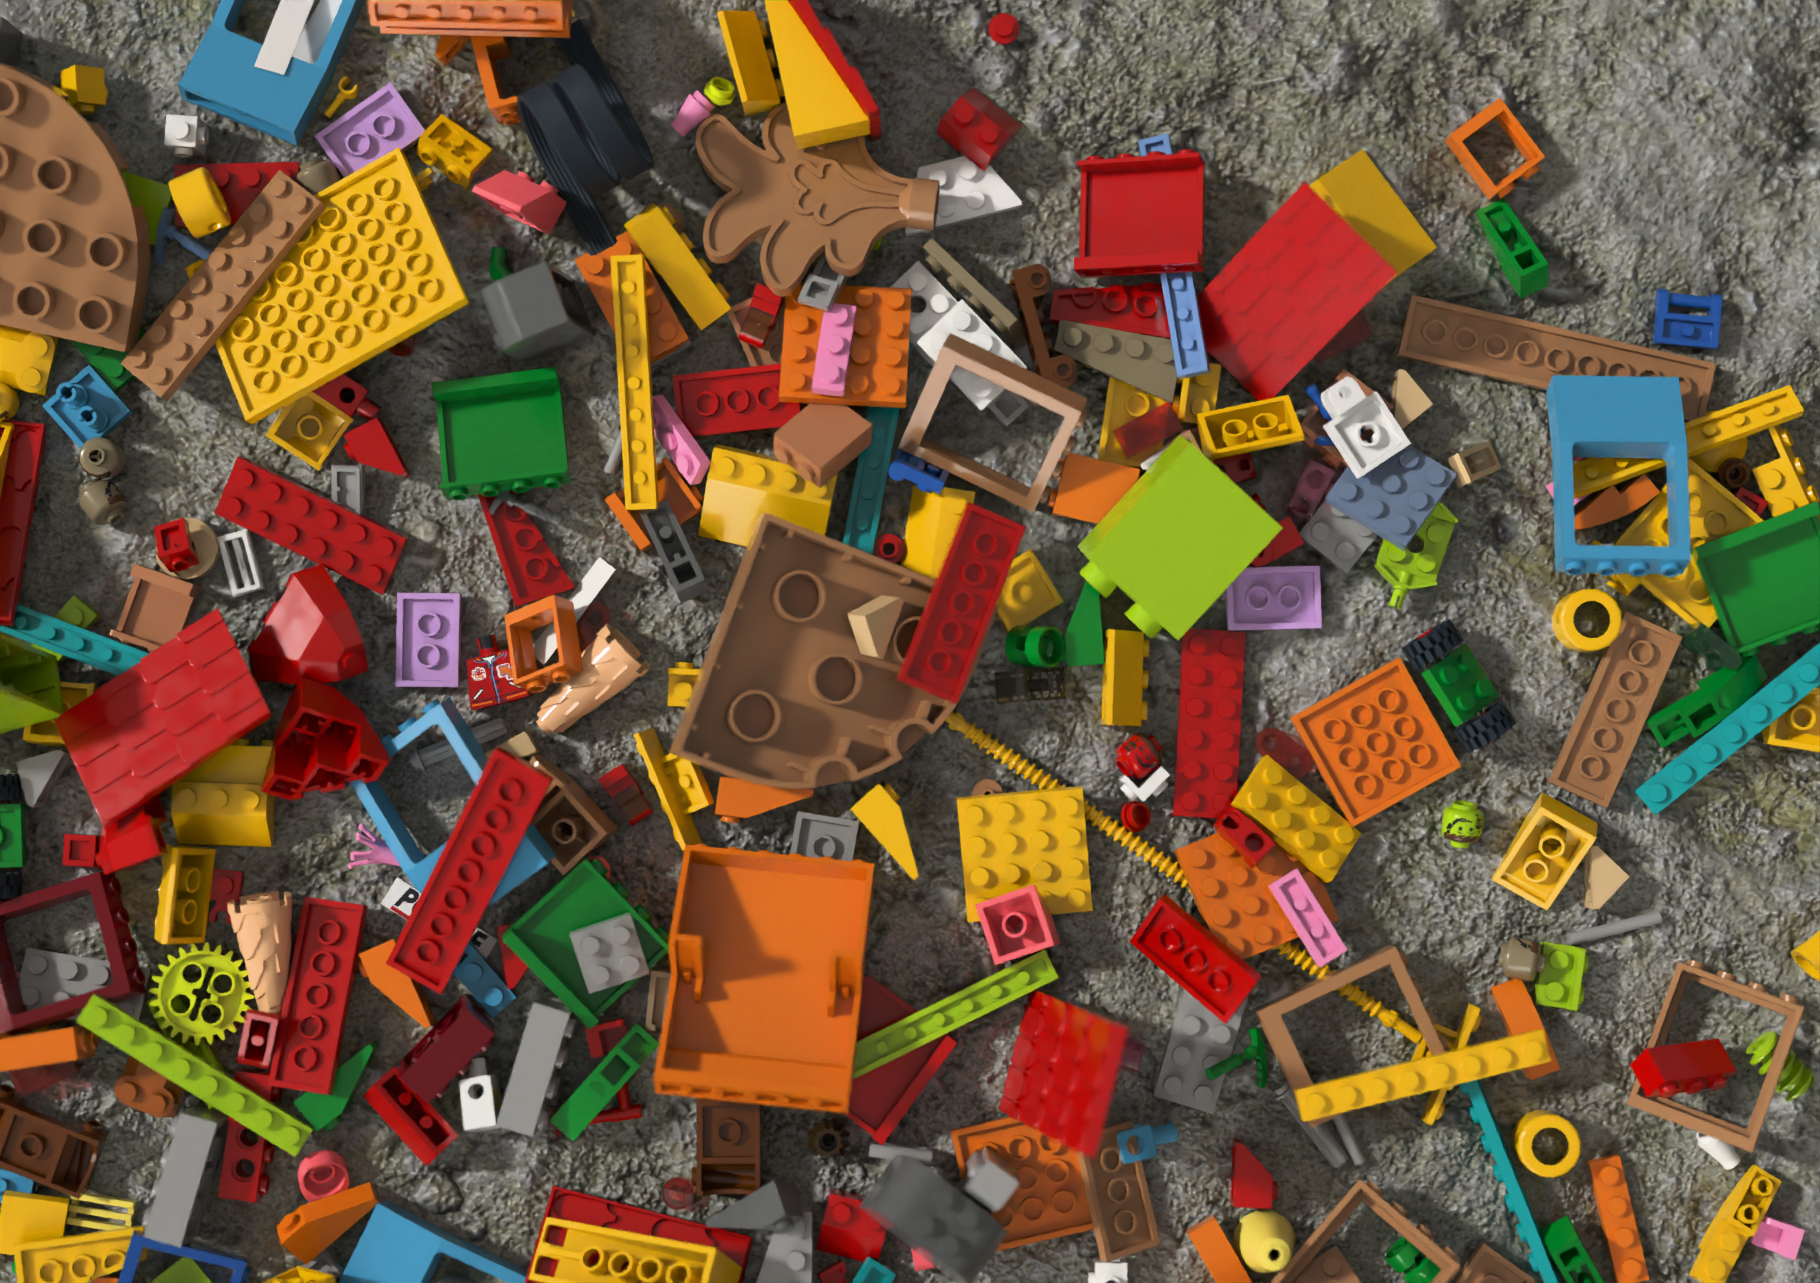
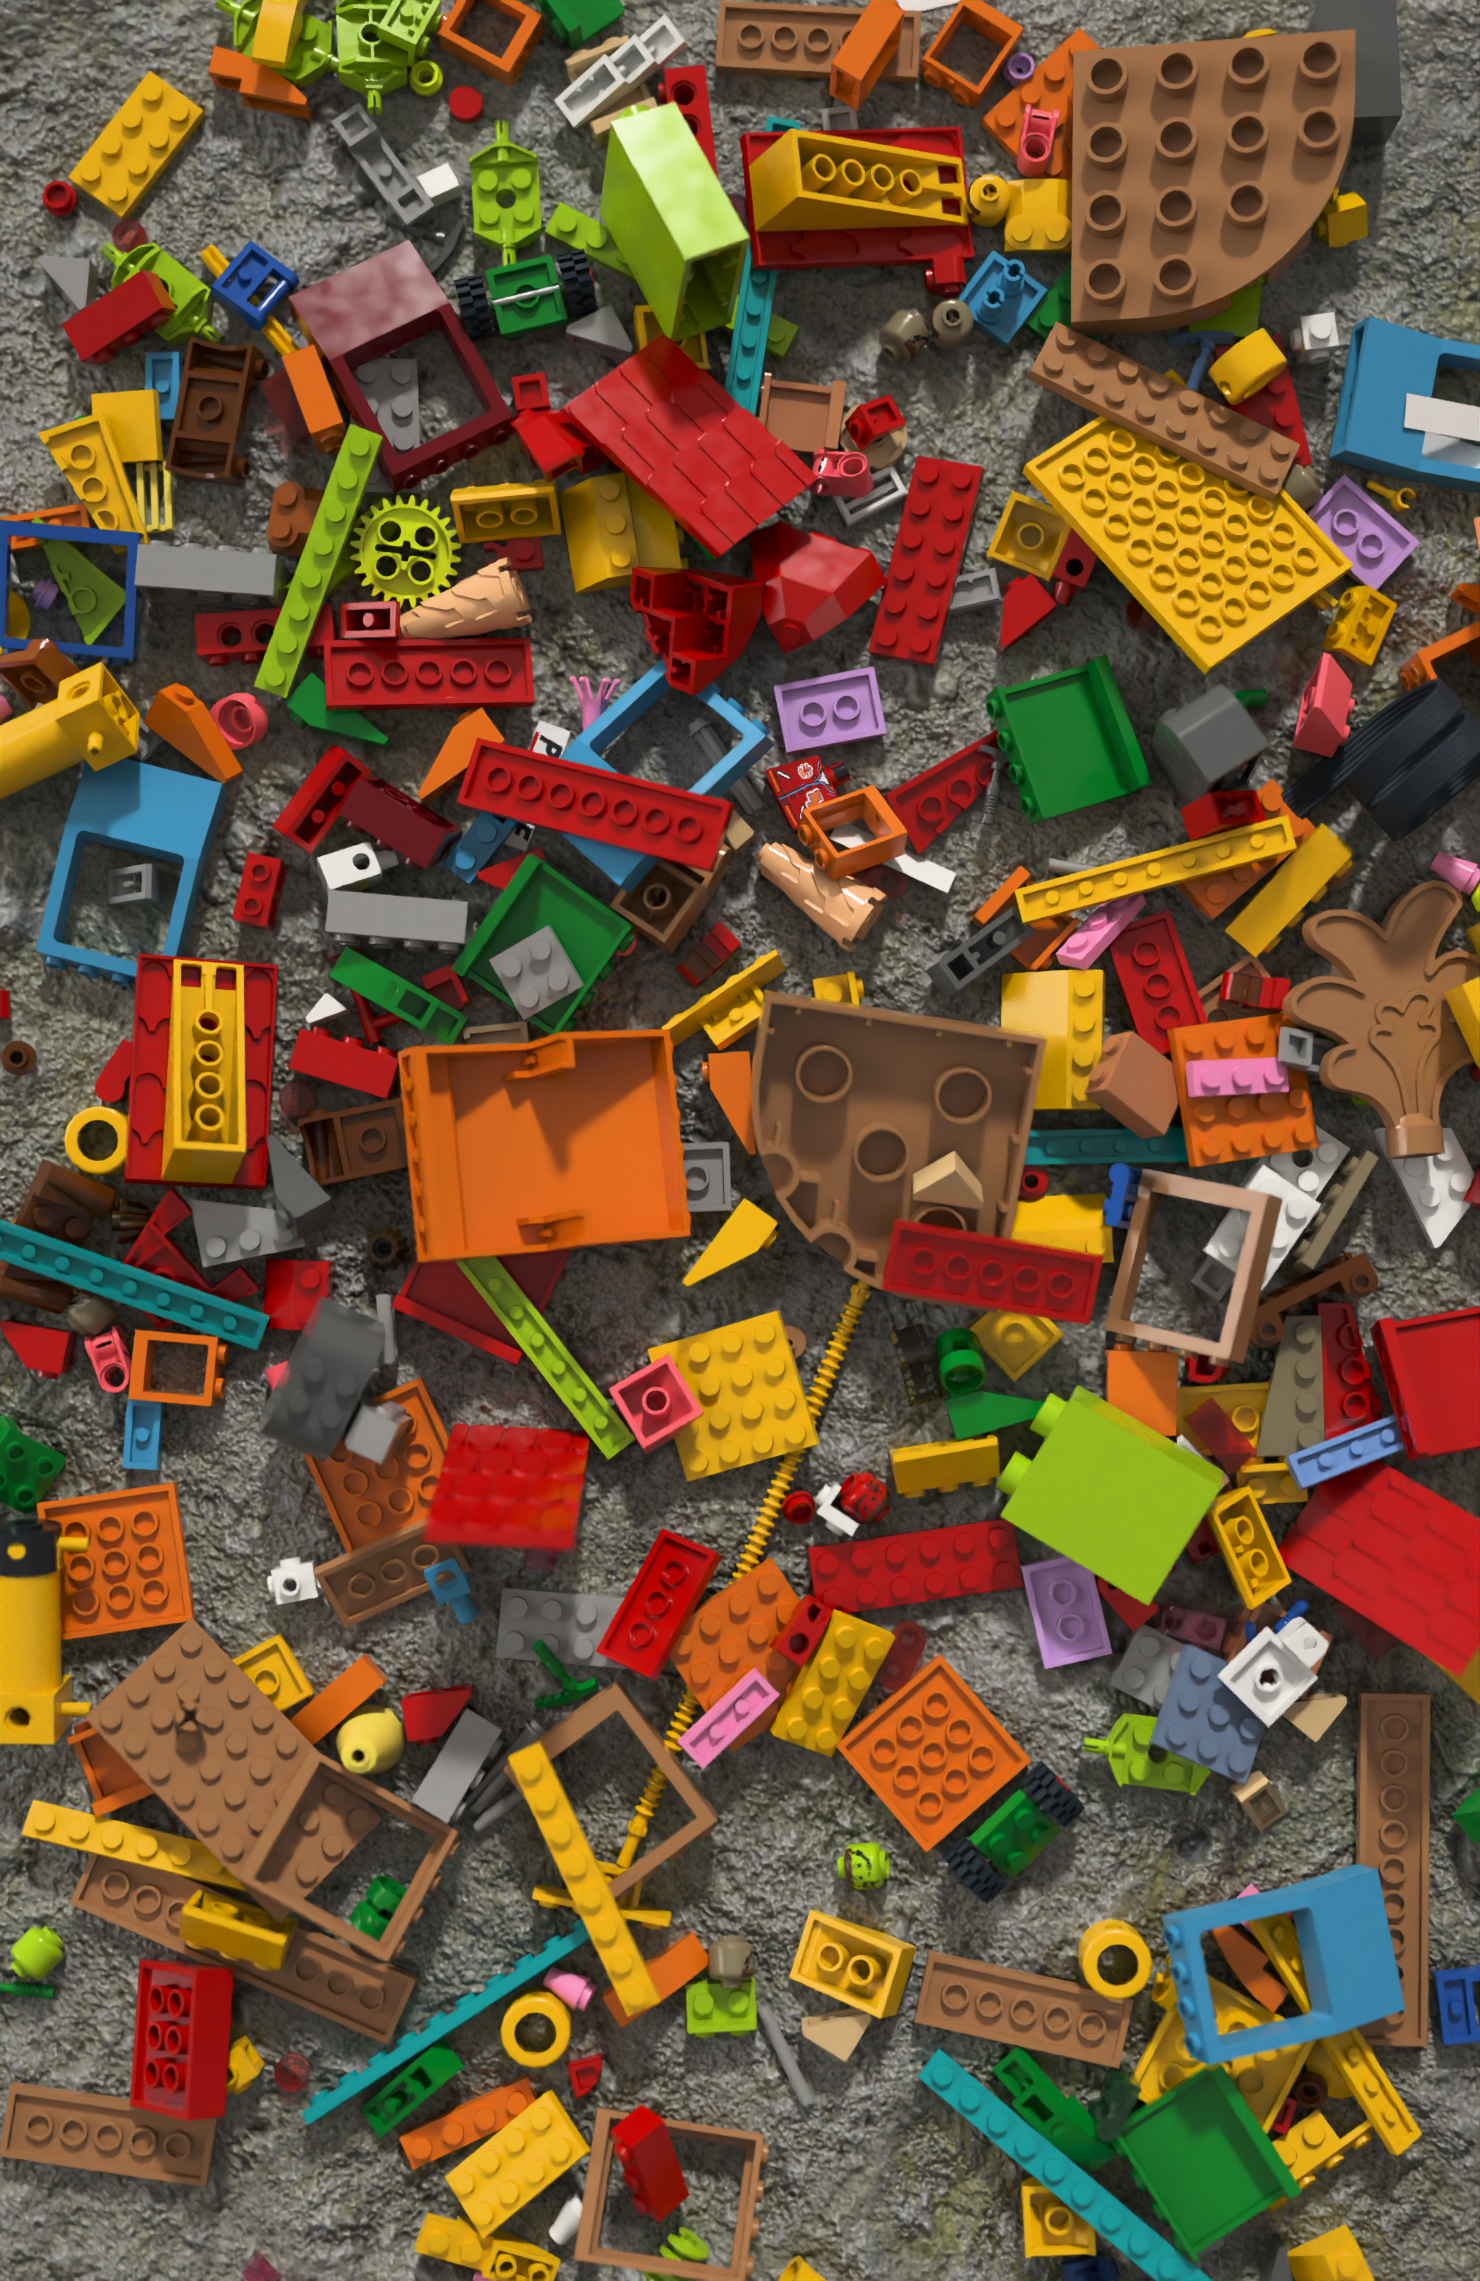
camera: 80 degrees right, 0 degrees up
none -> red brick [232,852,289,932]
none -> red brick [288,1026,400,1100]
none -> white slope [306,993,351,1026]
none -> light grey wedge [410,1708,503,1824]
none -> yellow plate [445,2090,591,2239]
none -> bright pink cone [543,1966,597,2012]
none -> red tile [567,2053,603,2099]
none -> coral piece [807,449,874,499]
none -> red plate [924,255,967,298]
none -> red arch [1180,789,1266,841]
none -> red plate [1185,1353,1231,1383]

